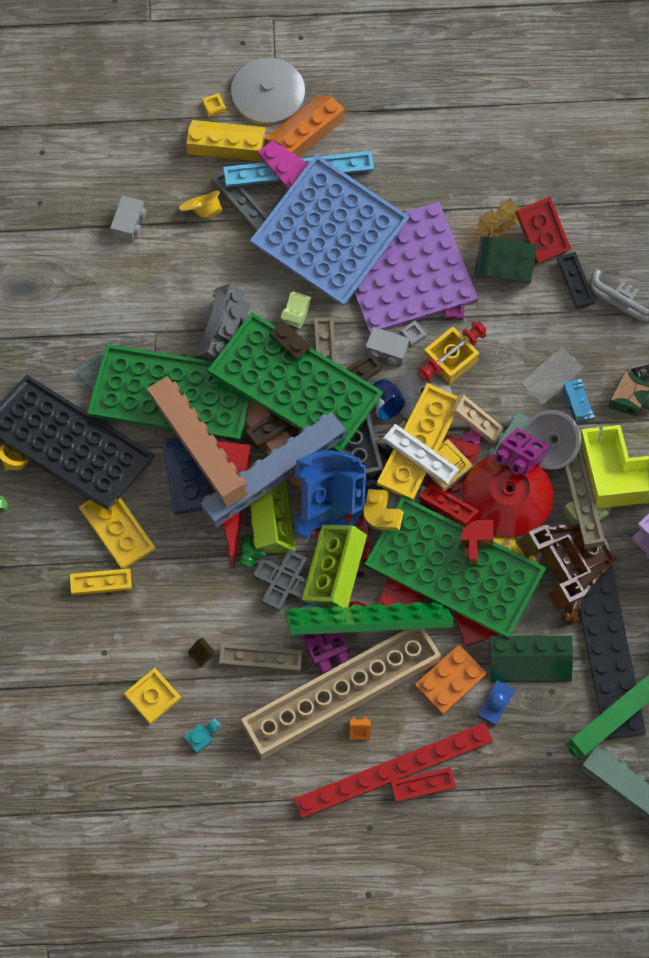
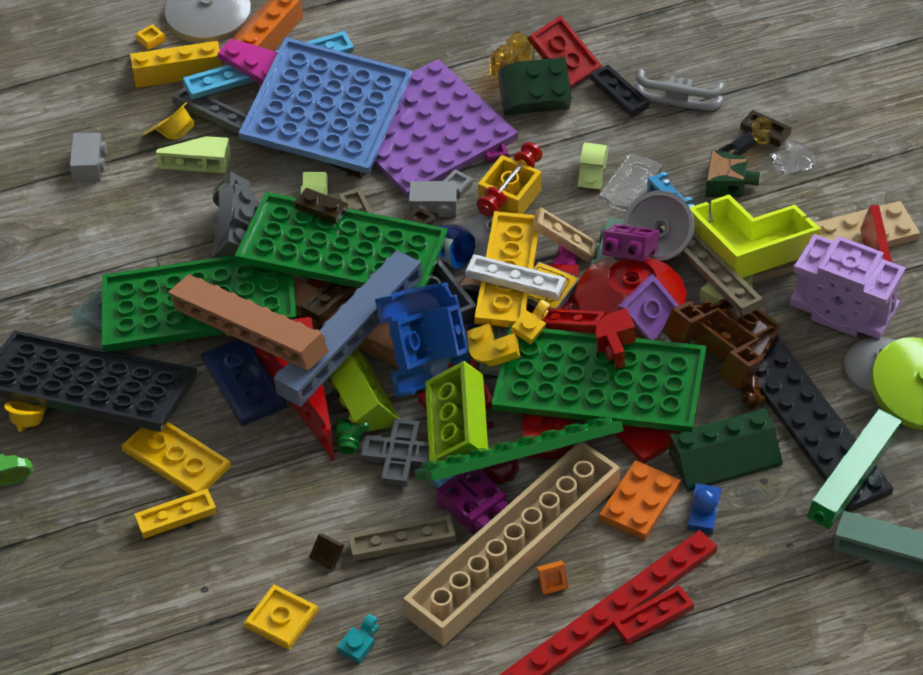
camera: 15 degrees left, 20 degrees down
none -> yellowish green slope [156,136,231,173]
none -> yellow plate [511,299,550,344]
none -> yellowish green brick [578,142,609,190]
none -> medium lavender tile [617,274,679,340]

